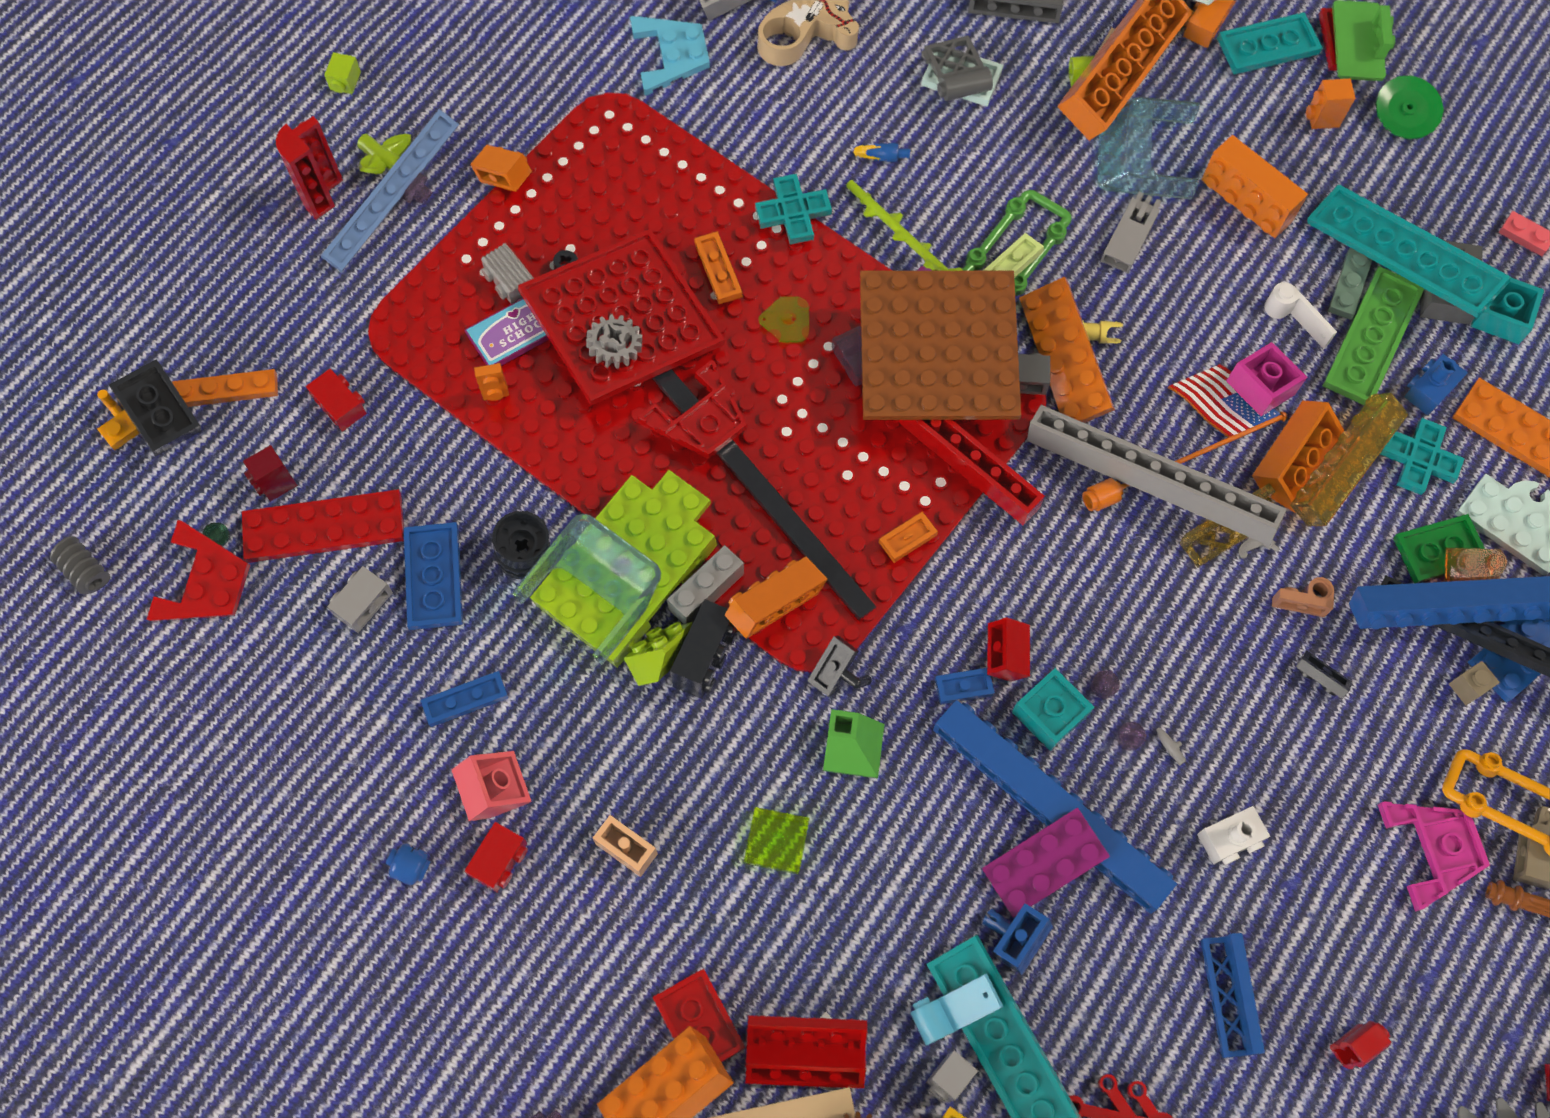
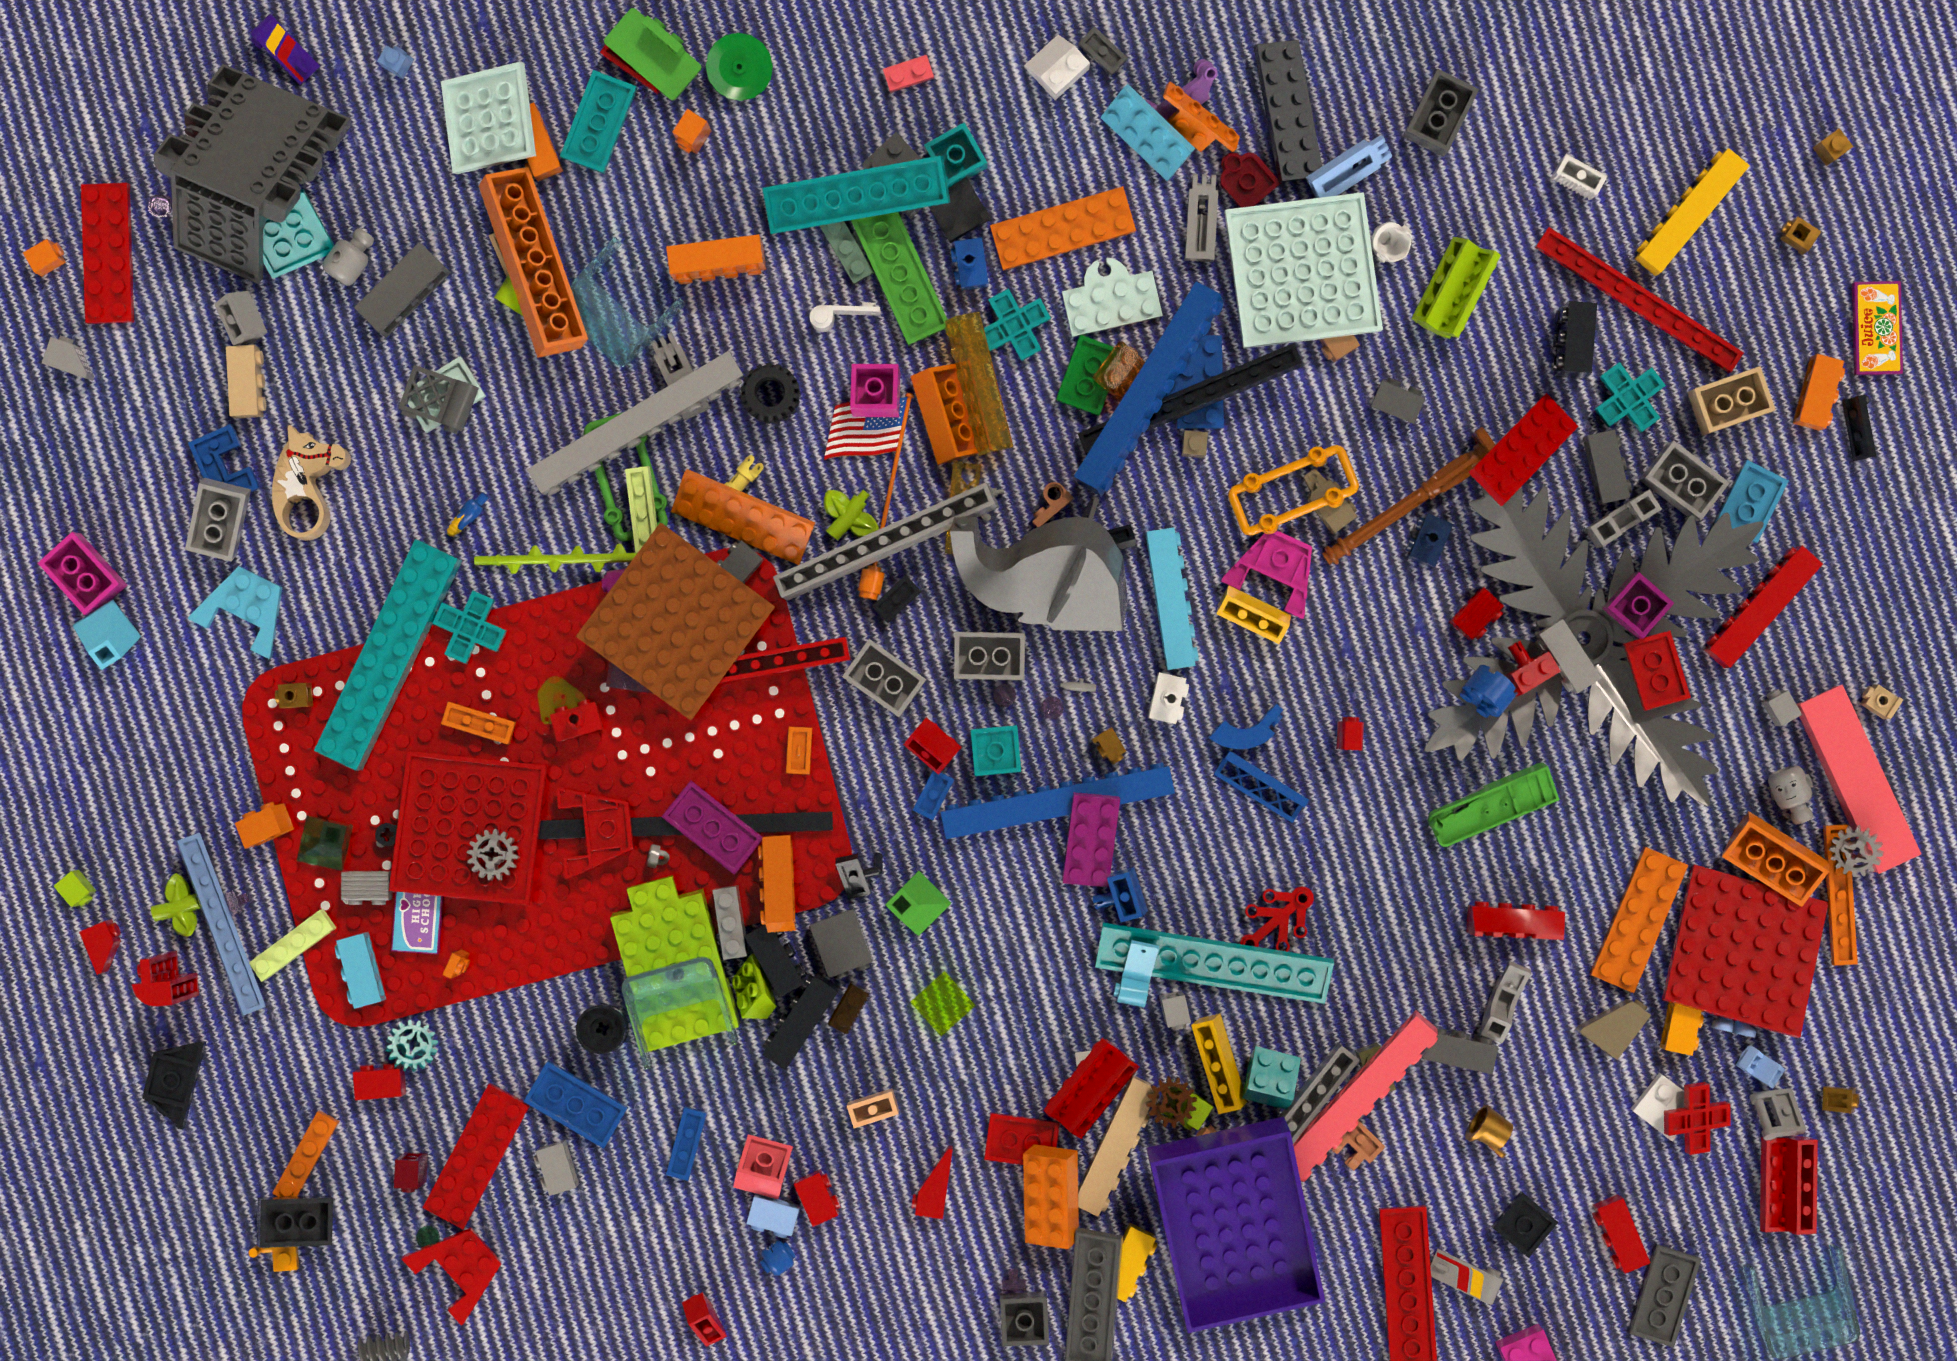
camera: 50 degrees left, 20 degrees up
none -> red slope [79,919,121,975]
none -> black wing [142,1041,207,1130]
none -> yellowish green plate [249,909,336,982]
none -> pearl gold brick [275,683,313,708]
none -> slope [296,815,353,871]
none -> teal brick [314,539,463,771]
none -> medium azure brick [335,932,386,1009]
none -> gear [386,1020,438,1072]
none -> light grey brick [527,351,744,496]
none -> red brick [550,699,604,742]
none -> light grey tile [646,844,670,868]
none -> magenta tile [662,781,762,875]
none -> red slope [682,1292,727,1347]
none -> black tyre [741,363,801,424]
none -> light blue brick [747,1194,800,1238]
none -> black brick [762,972,840,1070]
none -> dark grey brick [809,908,873,980]
none -> lime plant [823,490,879,541]
none -> dark brown brick [827,981,871,1034]
none -> light grey brick [842,639,926,718]
none -> black plate [872,575,922,623]
none -> red slope [911,1145,953,1219]
none -> black brick [928,177,990,243]
none -> animal [950,496,1128,631]
none -> light grey brick [954,632,1025,680]
none -> pearl gold brick [1091,727,1126,765]
none -> medium azure brick [1145,528,1199,670]
none -> blue arch [1208,704,1283,749]
none -> yellow brick [1216,585,1291,644]

